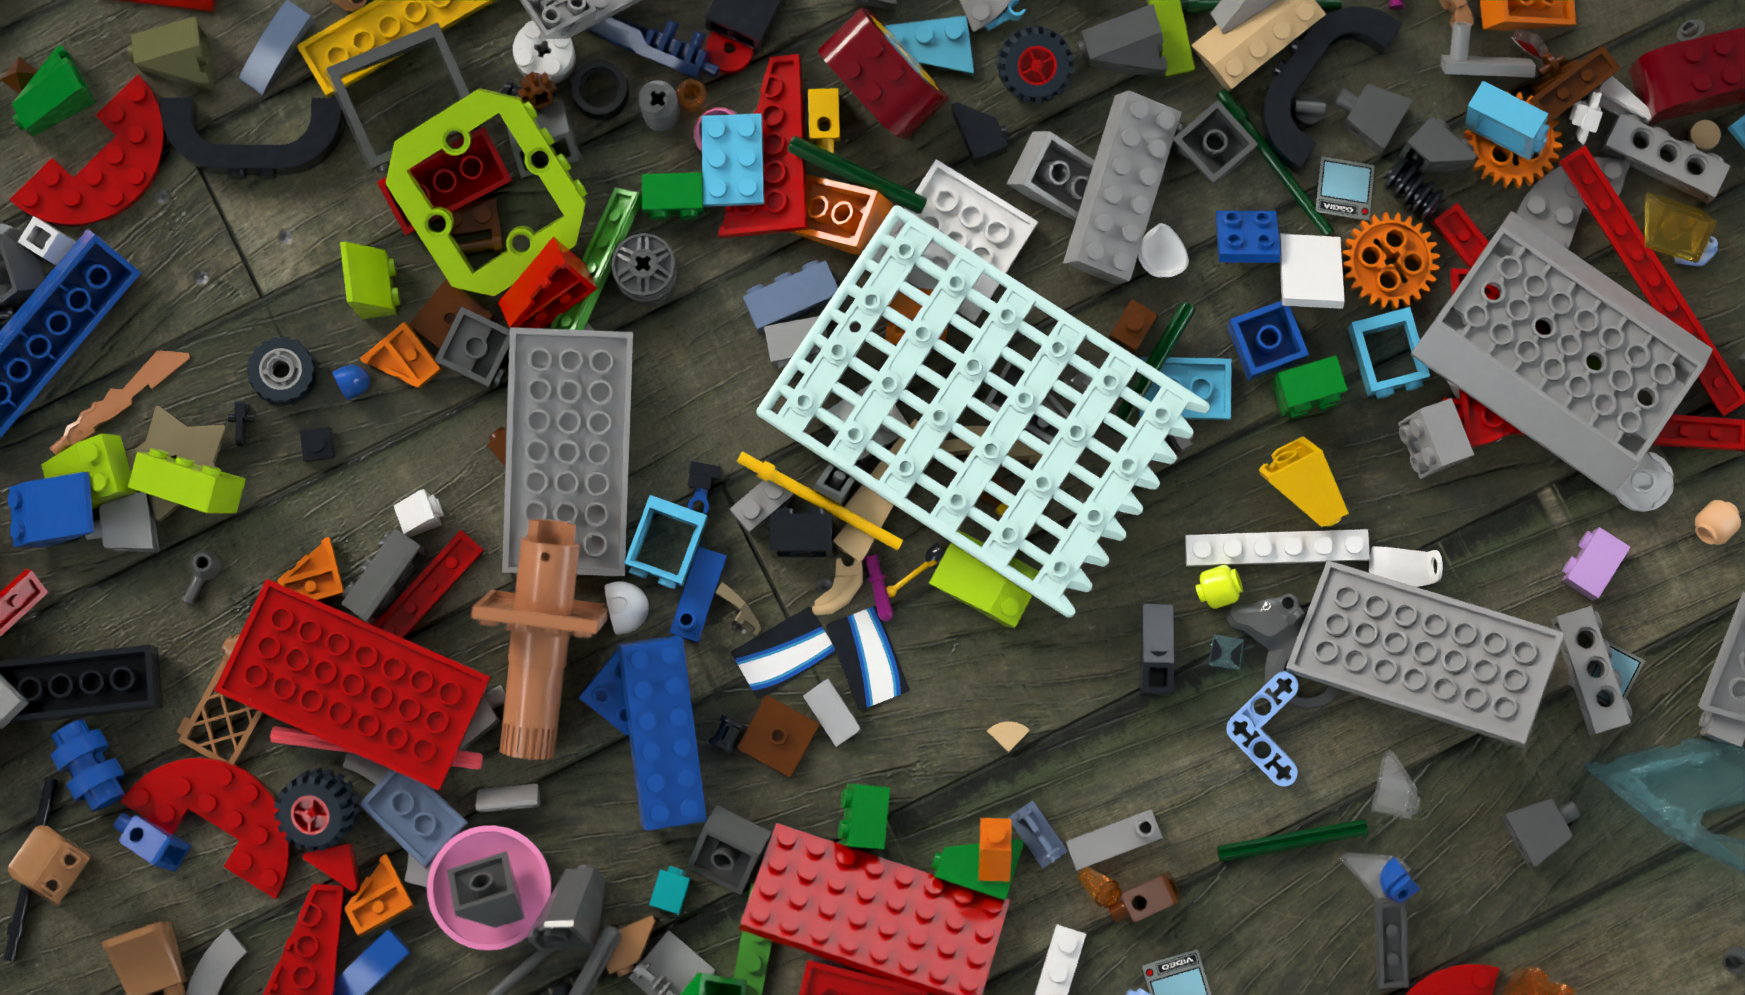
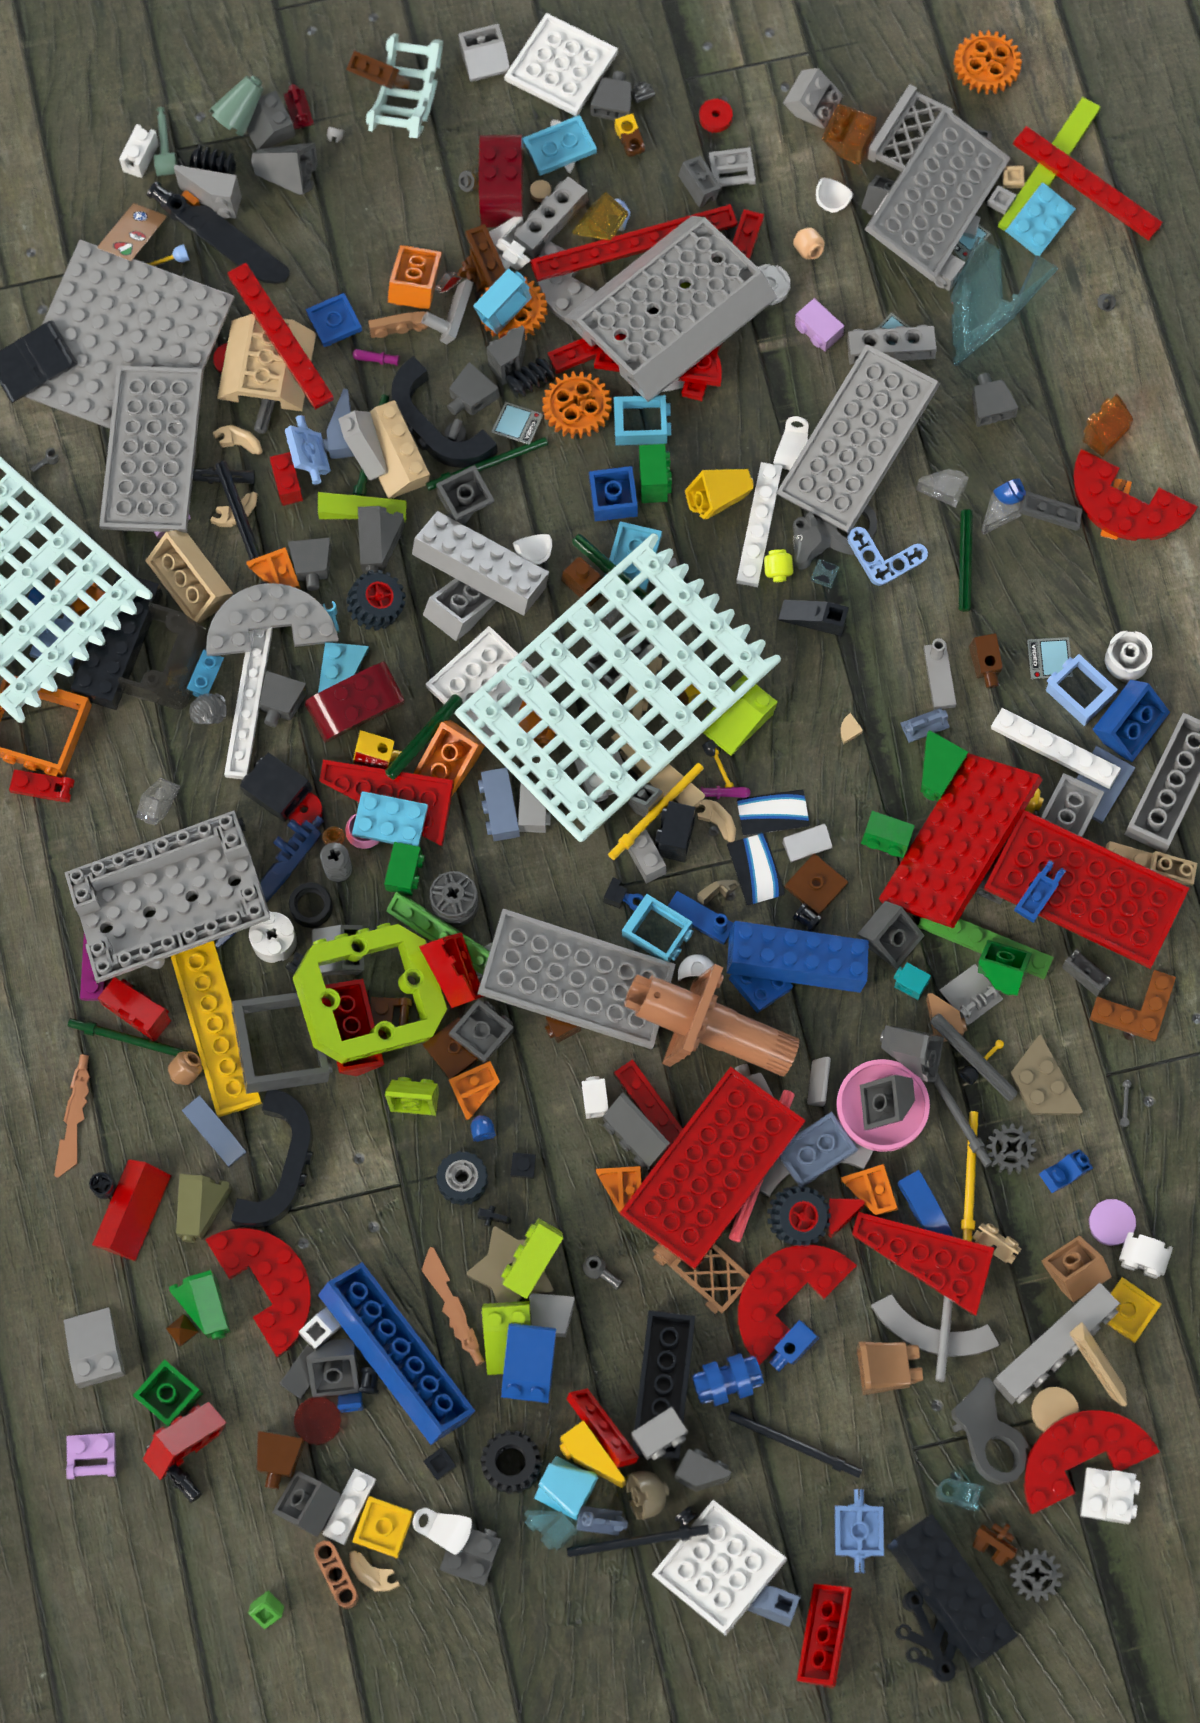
camera: 75 degrees left, 10 degrees down
medium nougat hips [8,825,92,906] -> none
reddish brown gear [517,72,557,109] -> none
black slope [951,102,1011,166] -> none
orange slope [978,818,1012,882] -> none
clear orange cone [1078,867,1122,908] -> none
blue plate [1215,210,1280,263] -> none
white tile [1279,234,1344,309] -> none
light grey slope [1398,398,1474,479] -> none

